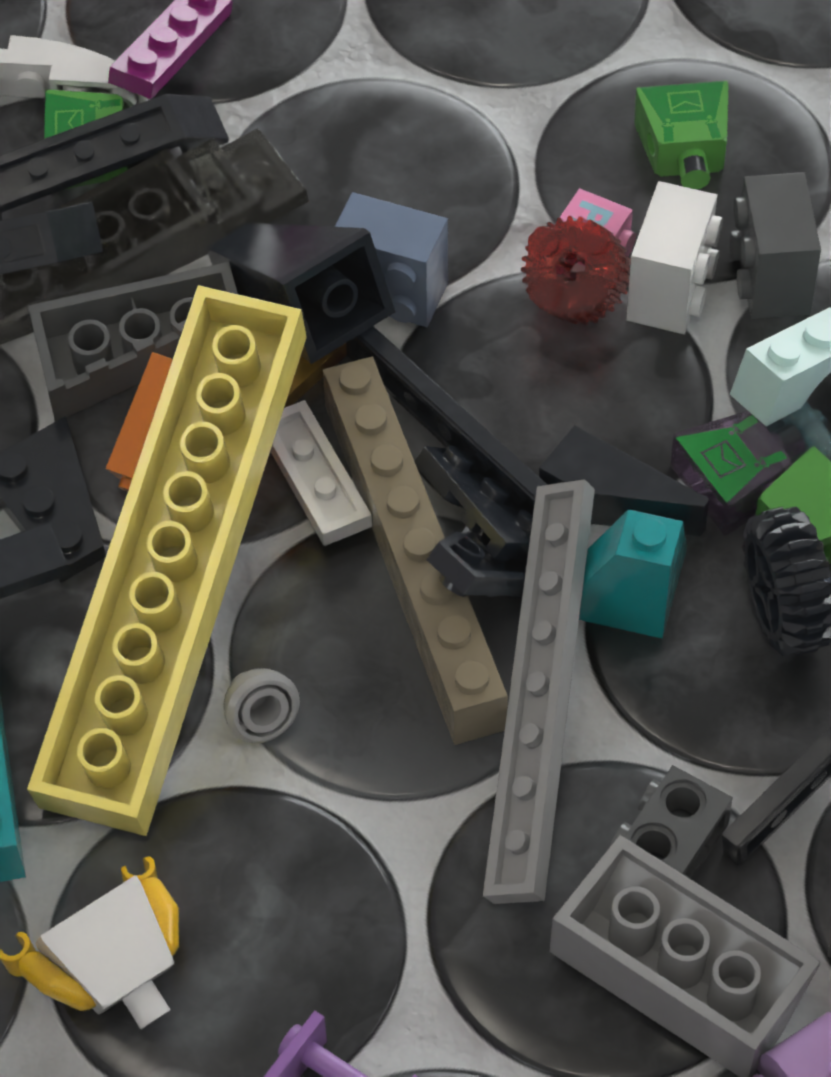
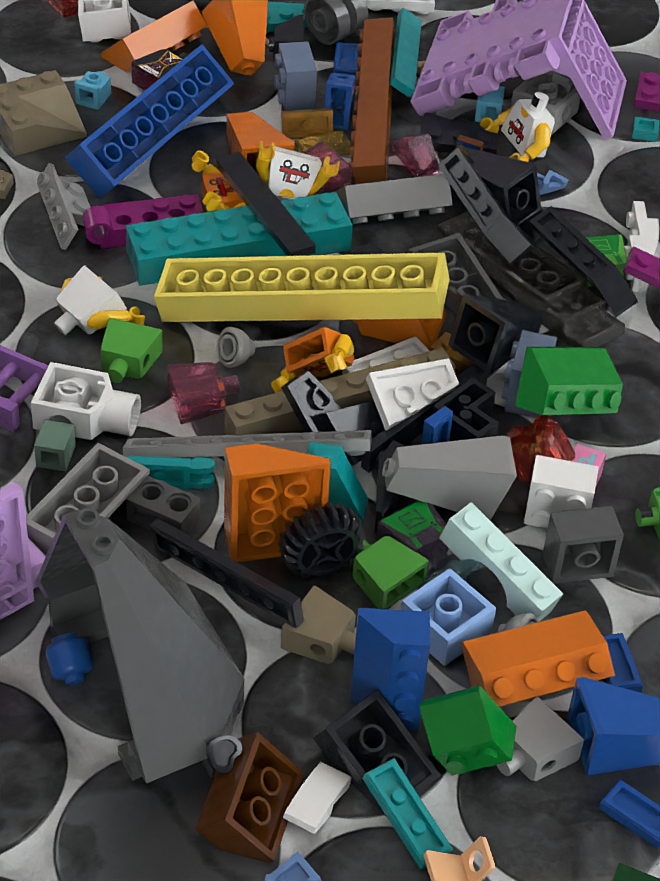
camera: 80 degrees right, 10 degrees down
none -> white brick [31,362,141,440]
none -> sand green brick [34,420,76,472]
none -> bright green torso [101,318,163,383]
none -> teal hinge [128,456,216,490]
none -> clear pink torso [167,362,240,424]
none -> orange slope [224,443,331,563]
none -> orange torso [271,327,354,393]
none -> white wing [366,358,459,431]
none -> light grey slope [382,436,517,520]
none -> blue tile [421,406,453,445]
none -> black brick [432,377,499,441]
none -> green slope [515,346,623,415]

